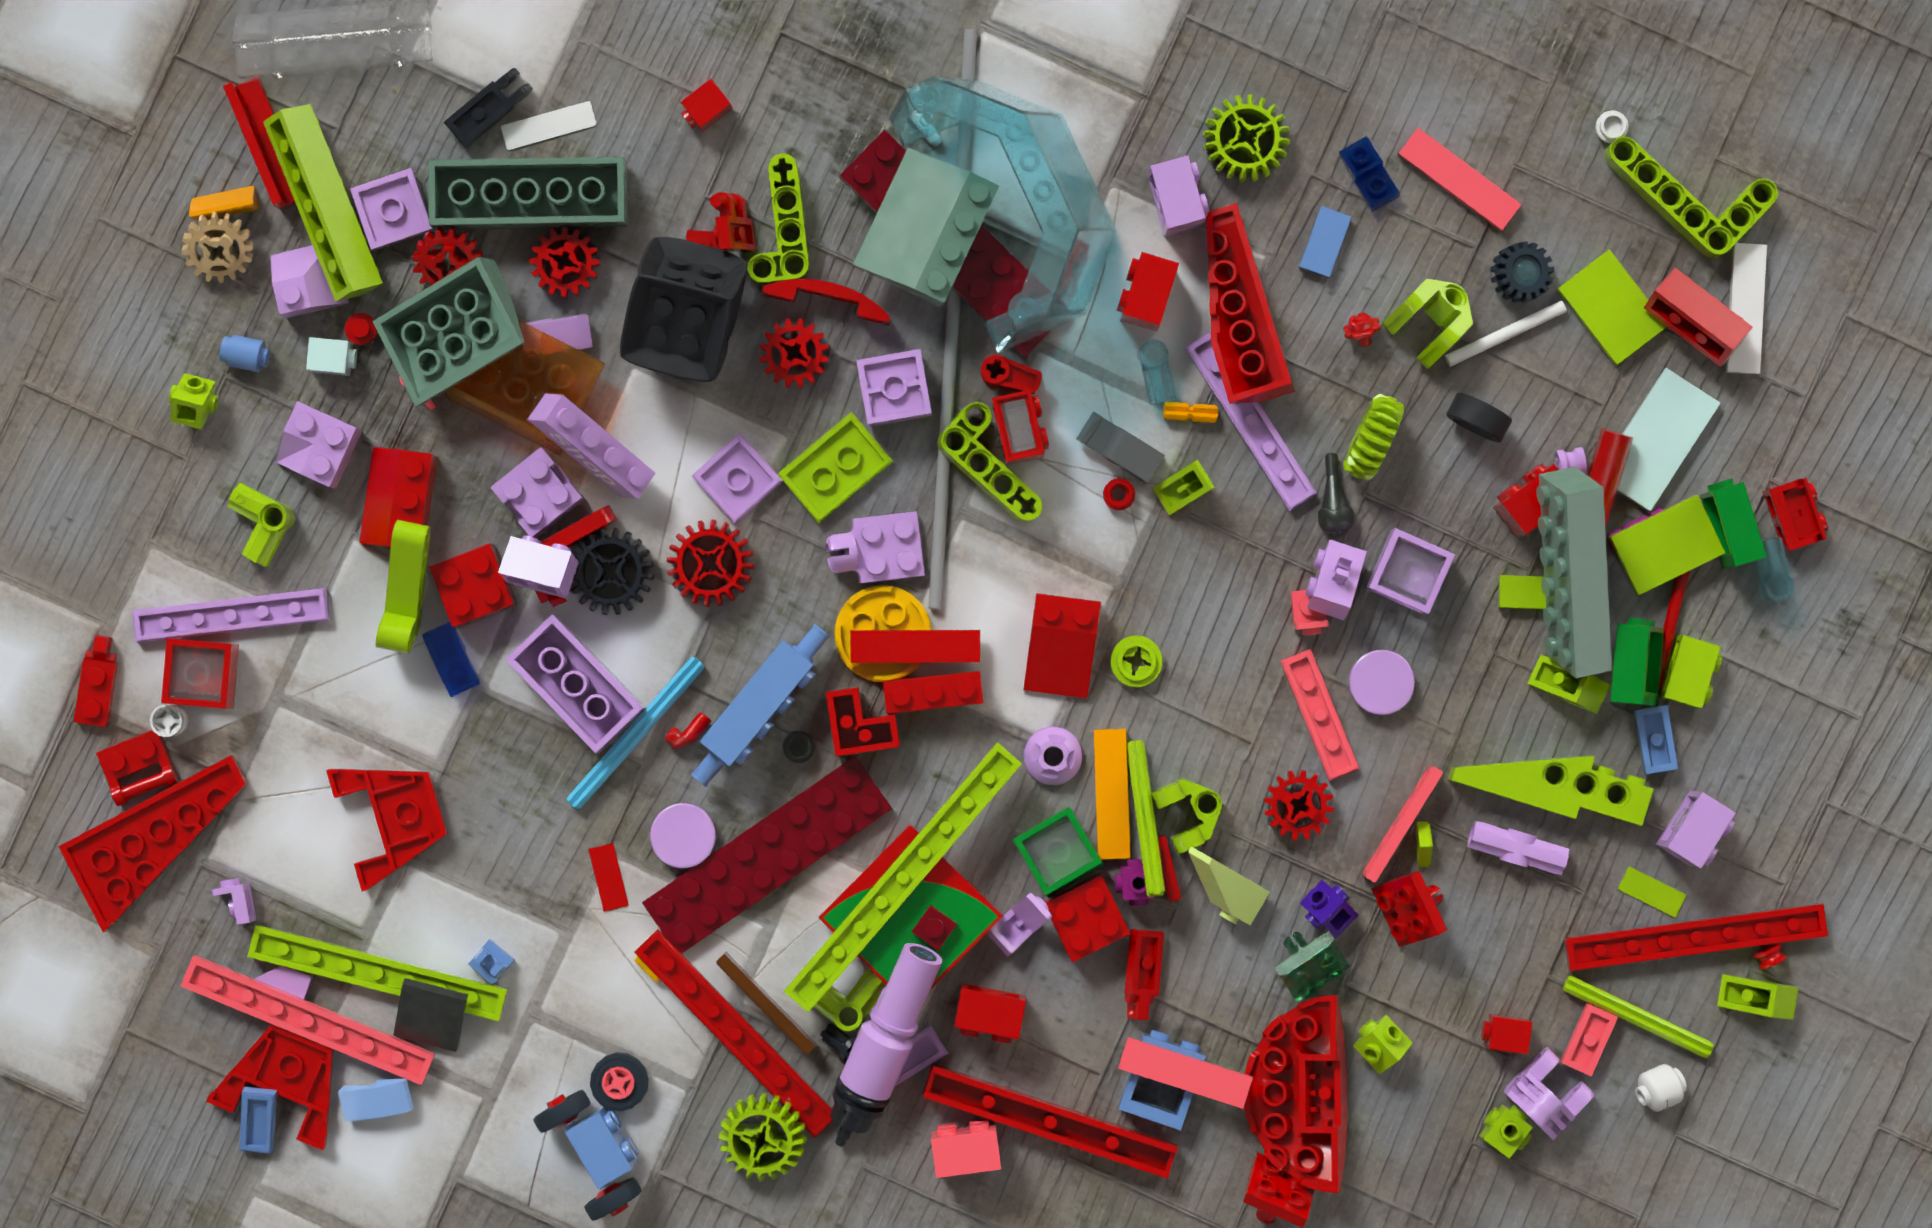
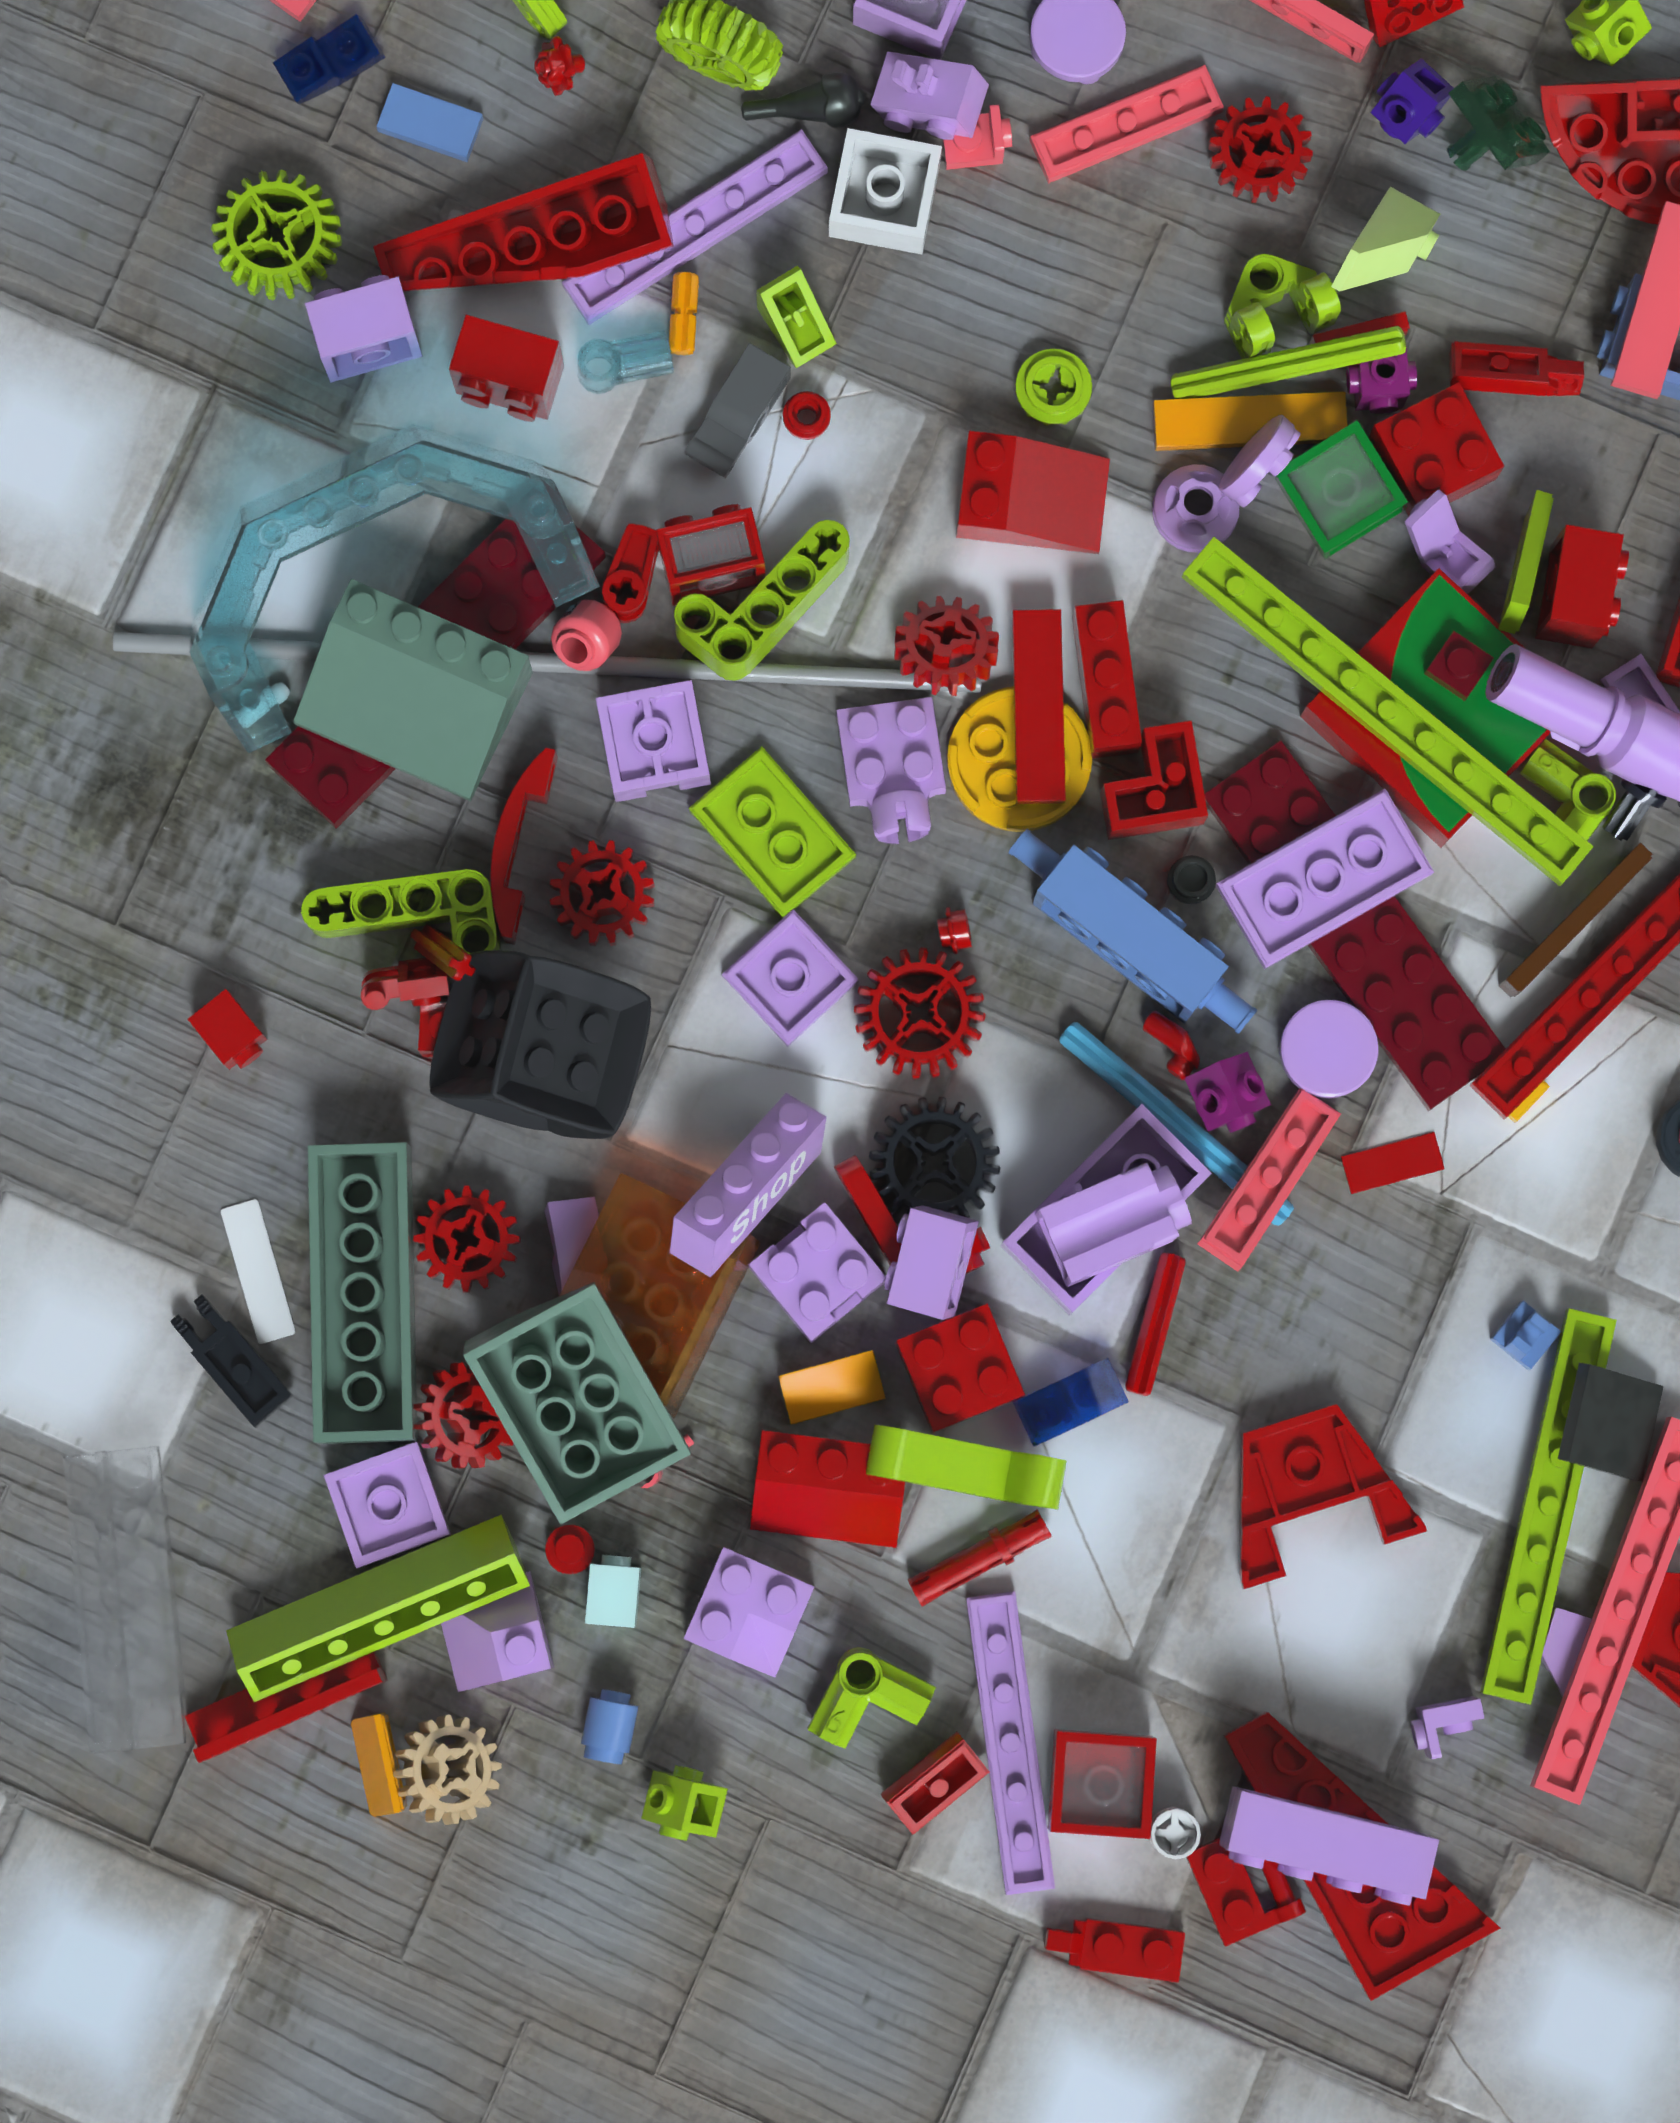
camera: 95 degrees left, 5 degrees down
none -> red axle [411,924,476,981]
none -> coral head [551,600,622,671]
none -> light orange slope [778,1350,886,1425]
none -> white brick [829,128,942,255]
none -> red brick [880,1731,990,1835]
none -> red gear [894,596,999,696]
none -> red pin [907,1509,1052,1607]
none -> red plate [937,907,972,955]
none -> lavender piece [1035,1163,1192,1287]
none -> red axle [1125,1252,1186,1396]
none -> magenta brick [1185,1051,1271,1133]
none -> coral tile [1197,1088,1341,1272]
none -> lavender tile [1216,789,1434,970]
none -> lavender tile [1219,415,1301,507]
none -> lavender brick [1219,1786,1439,1906]
none -> lime tile [1499,490,1554,634]

